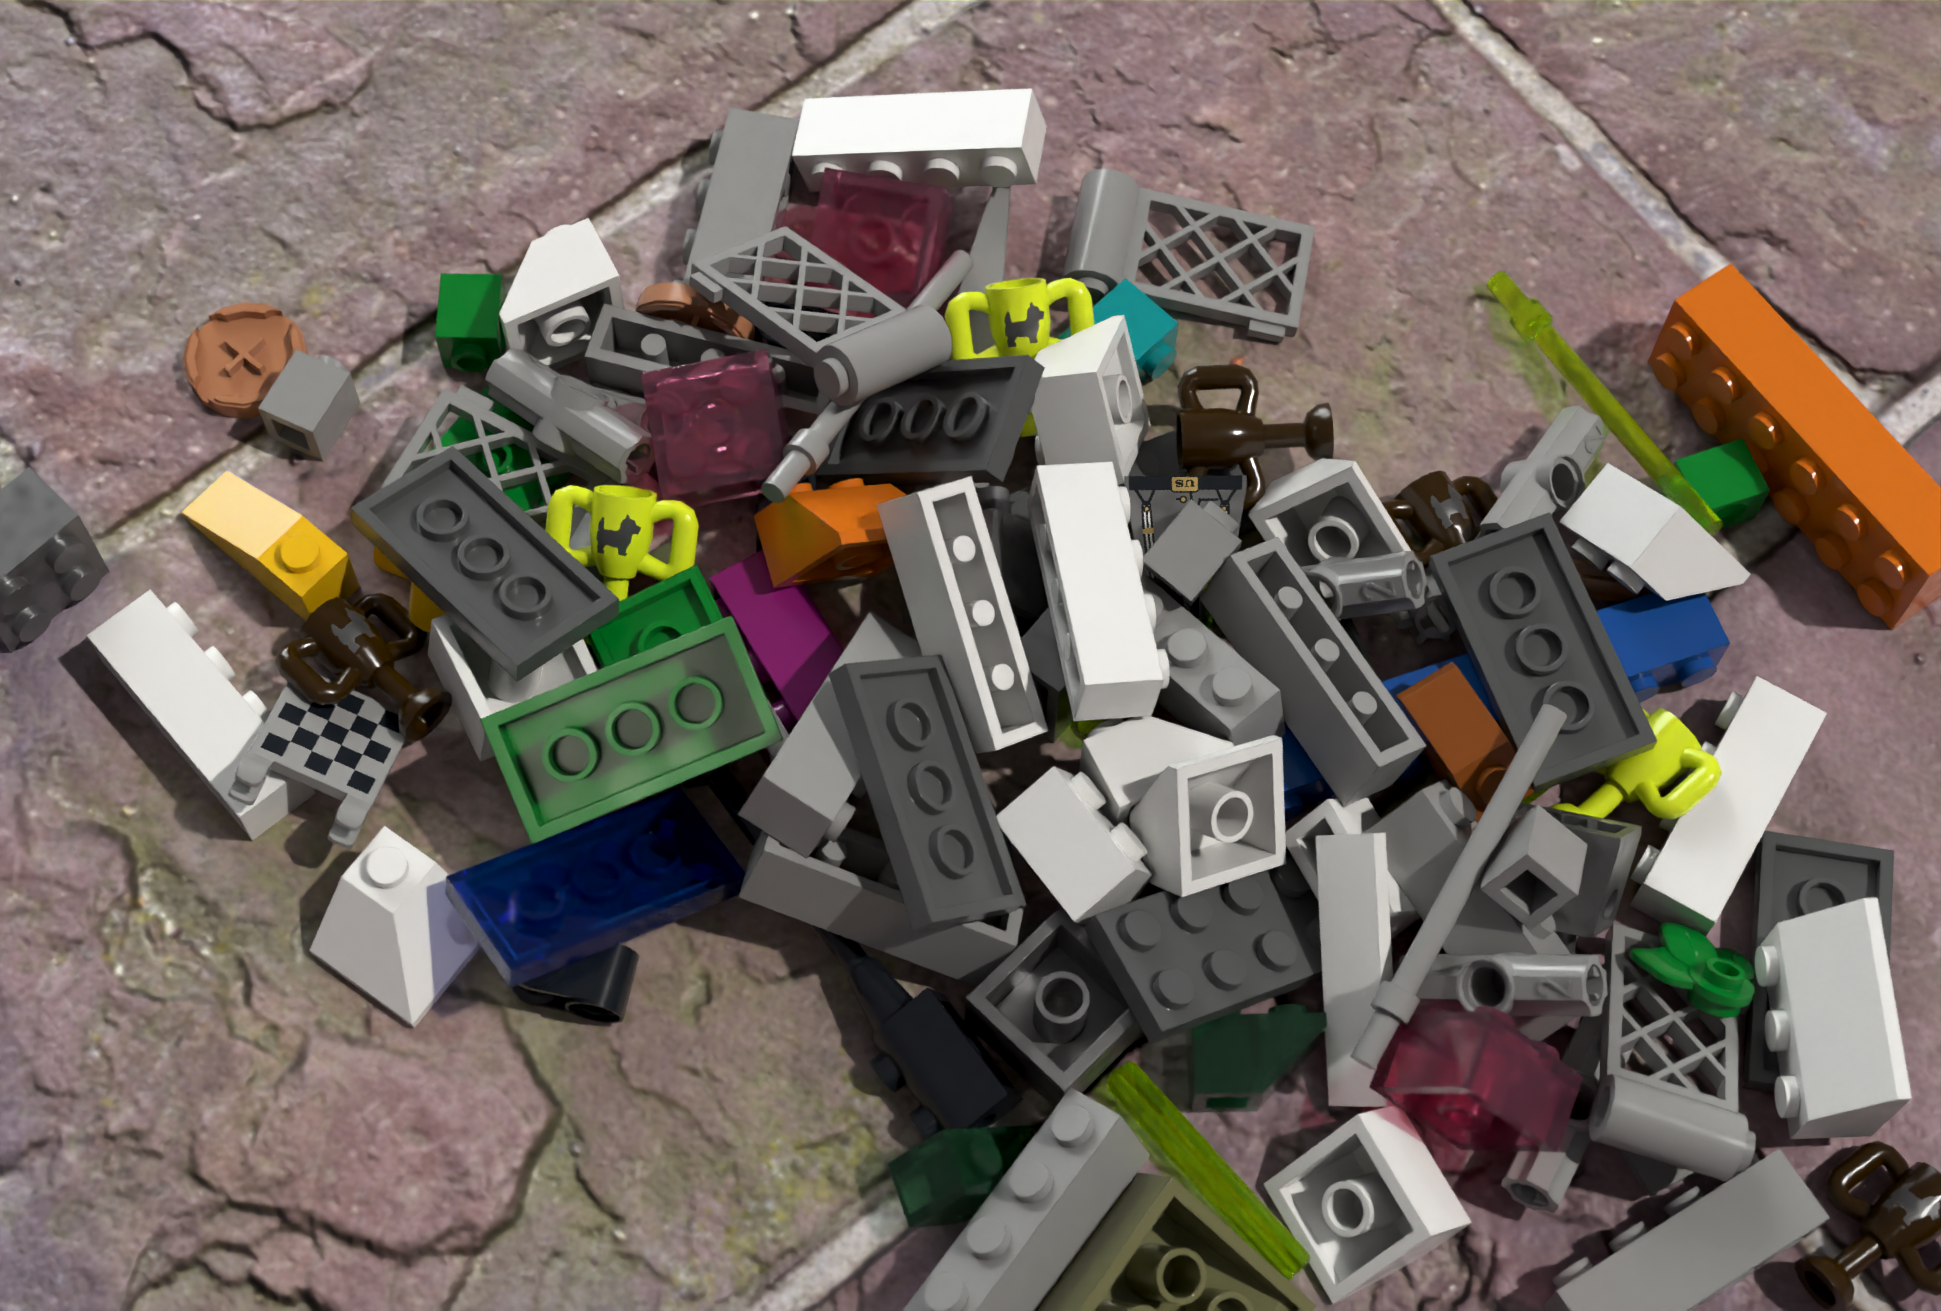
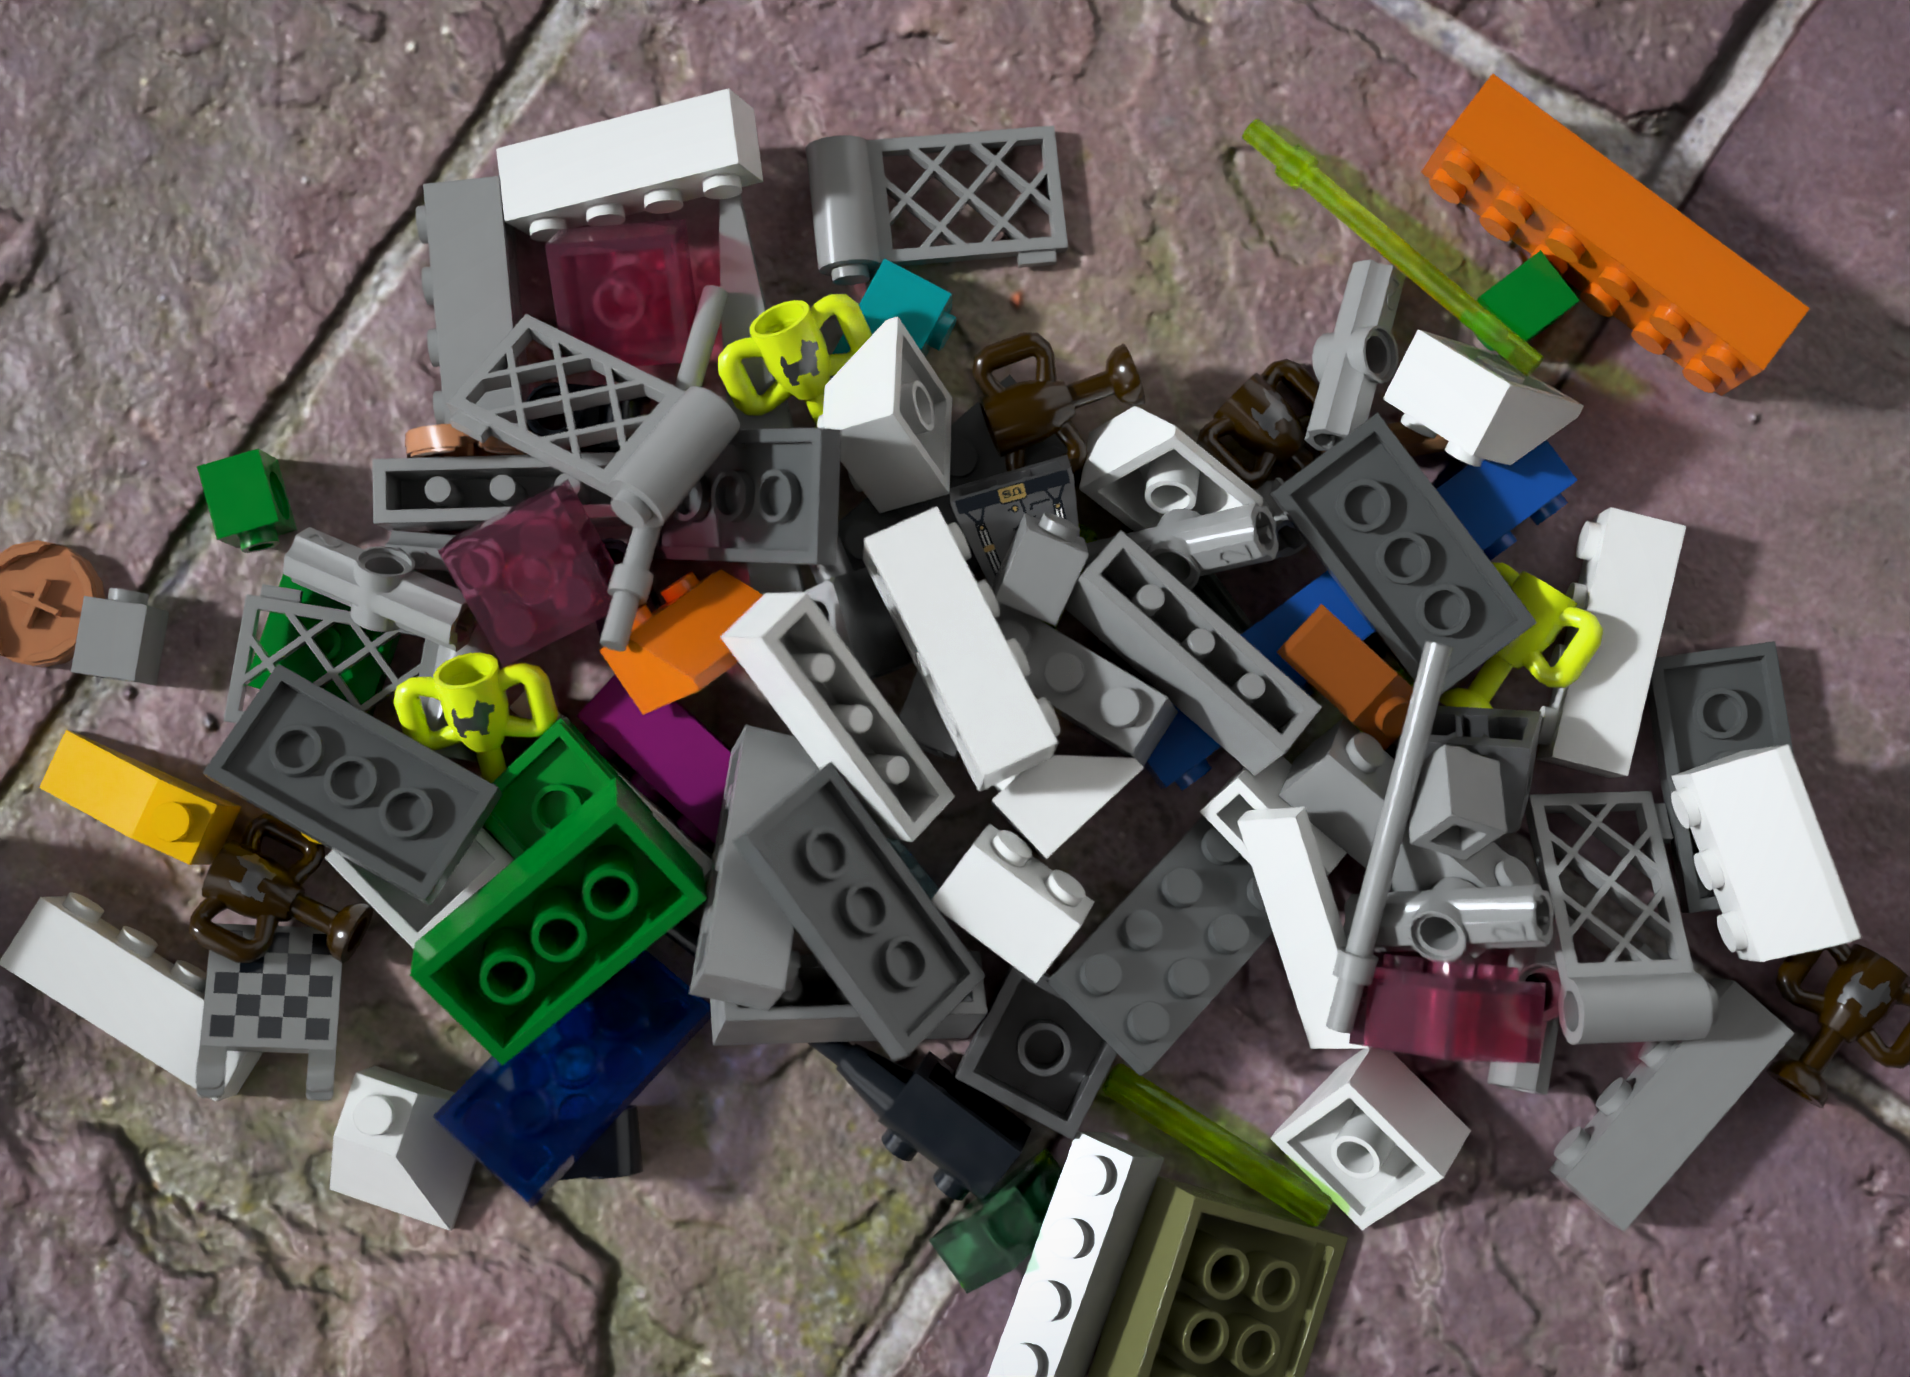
camera: 10 degrees left, 20 degrees up
white slope [499,218,625,370] -> none
white slope [1130,735,1286,897] -> none
clear green slope [1185,1004,1327,1113] -> none
green plate [1629,922,1755,1018] -> none

